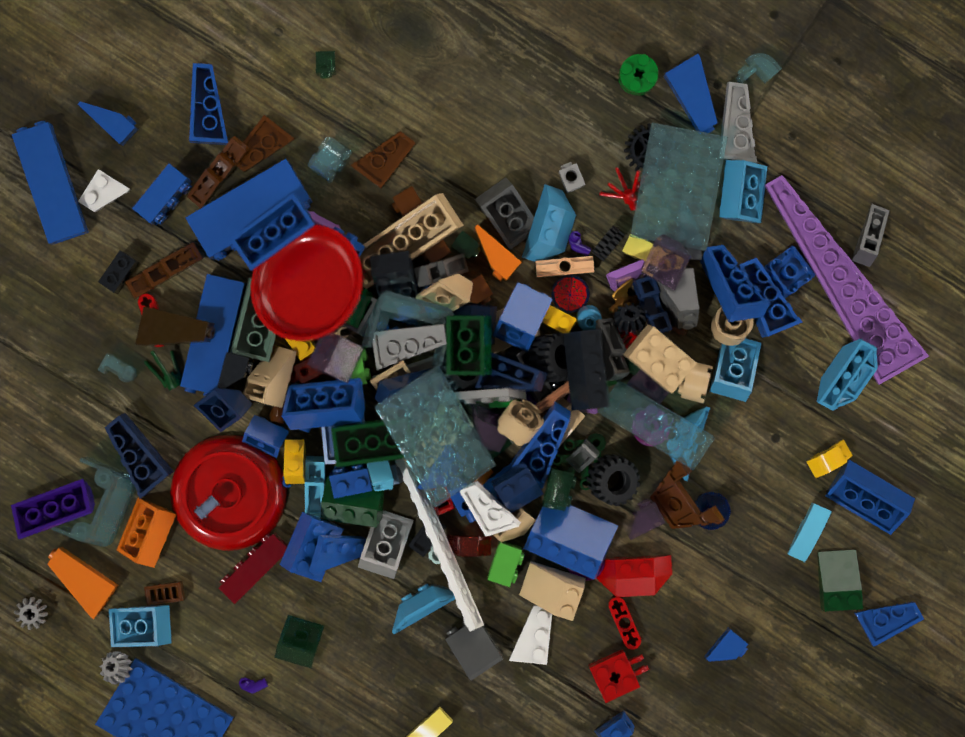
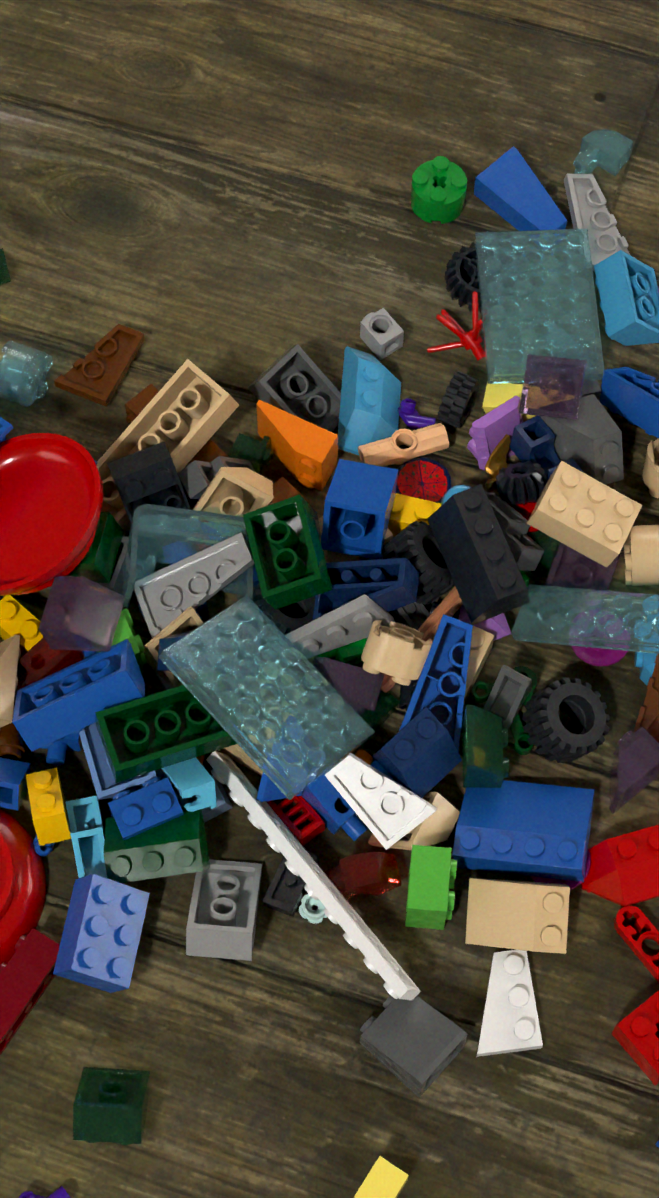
camera: 15 degrees left, 25 degrees down
blue wing [309,535,366,574] -> none
dark azure wedge [392,584,456,635] -> none

